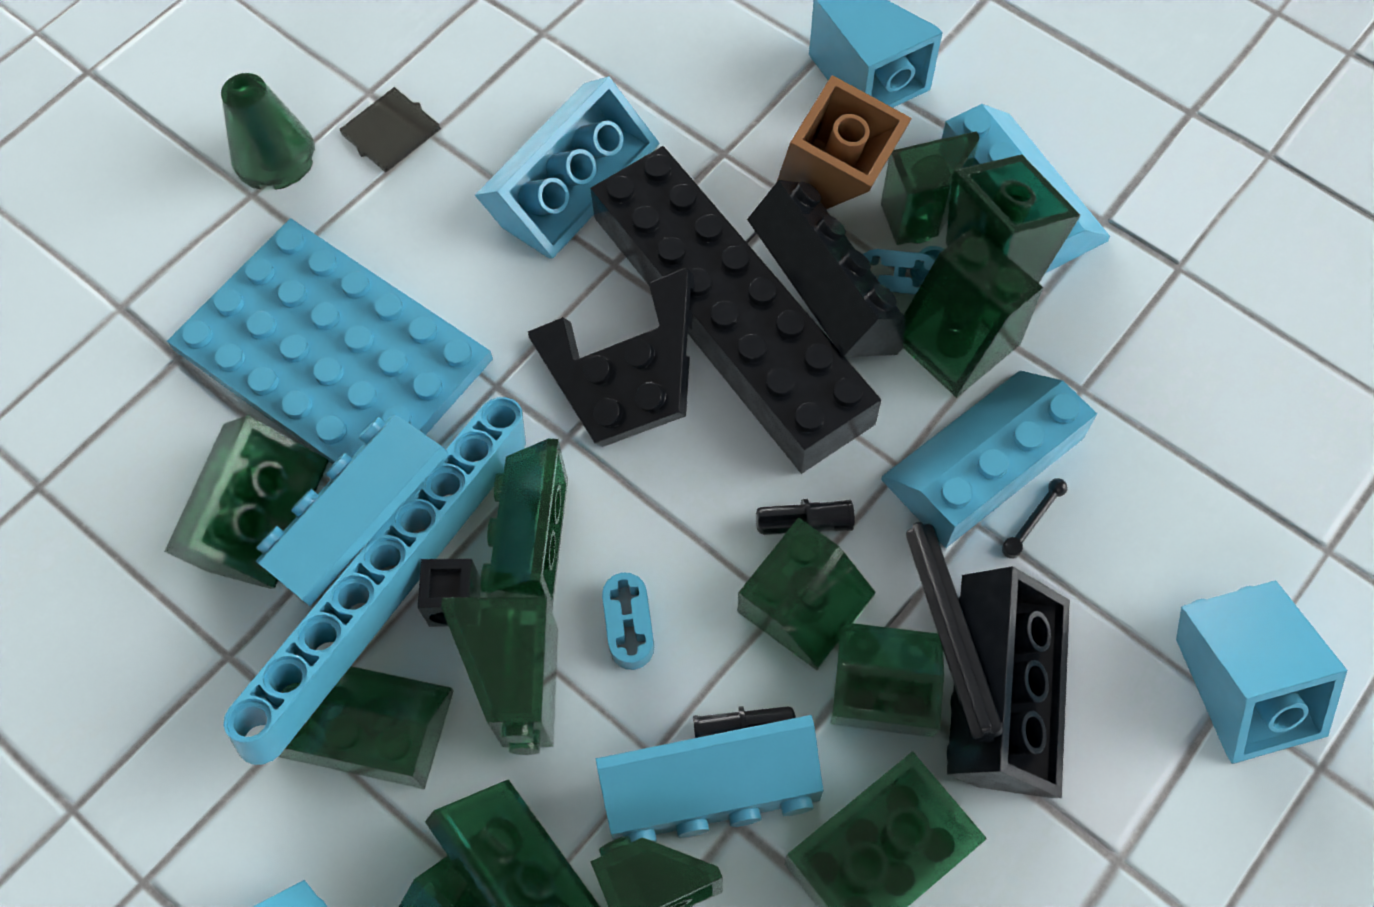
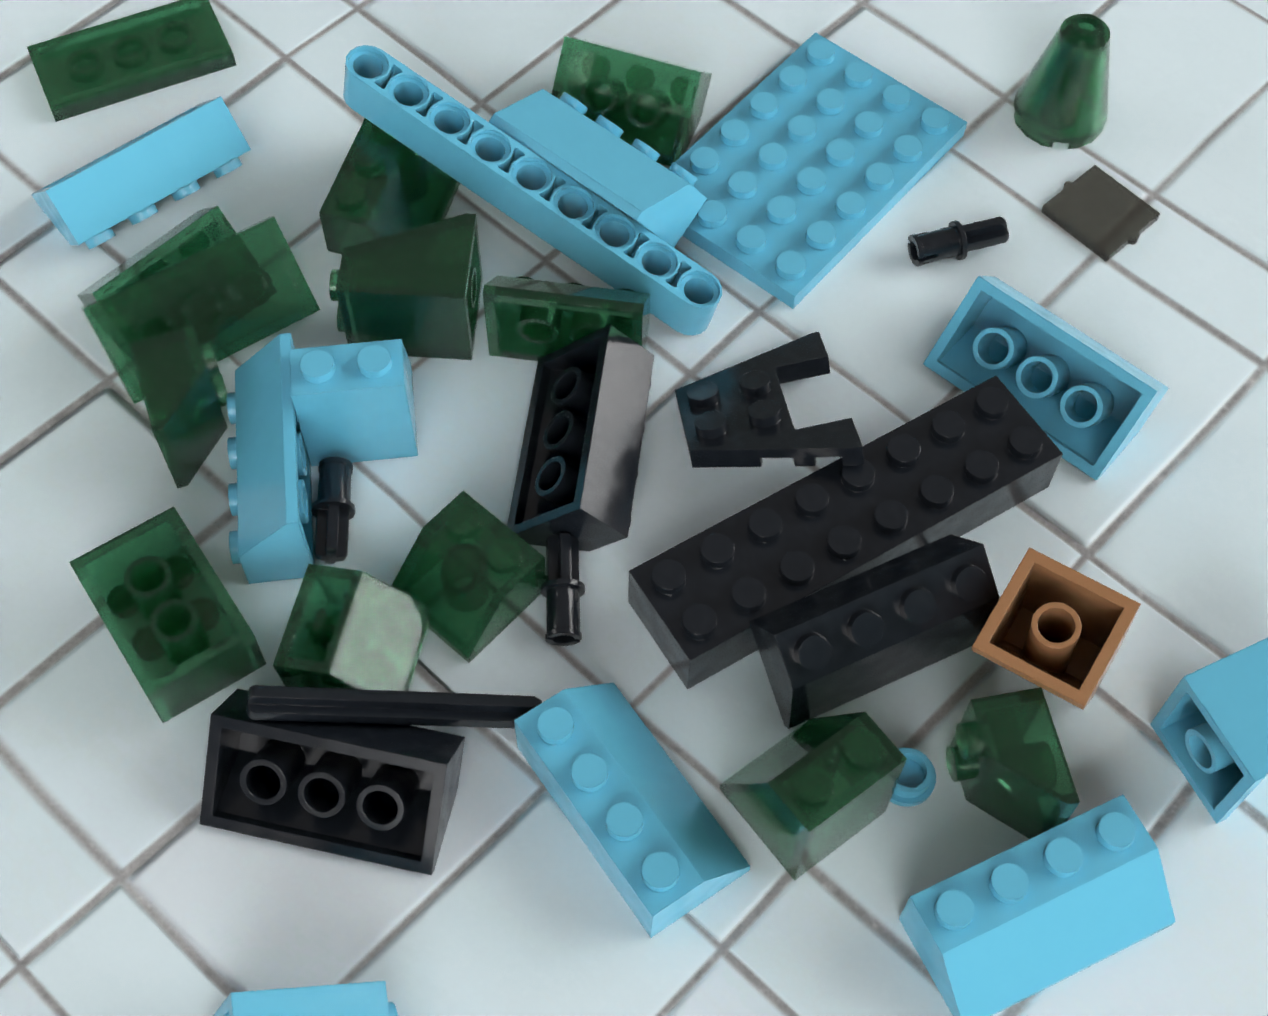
camera: 90 degrees right, 5 degrees down
black brick [417,559,481,627] -> none
medium azure beam [602,573,654,670] -> none
medium azure beam [863,249,944,296] -> none
clear green slope [946,154,1081,305] -> none
black hinge [1002,478,1068,559] -> none
none -> medium azure slope [289,339,418,466]
none -> black slope [505,324,654,551]
none -> black axle [908,216,1009,267]

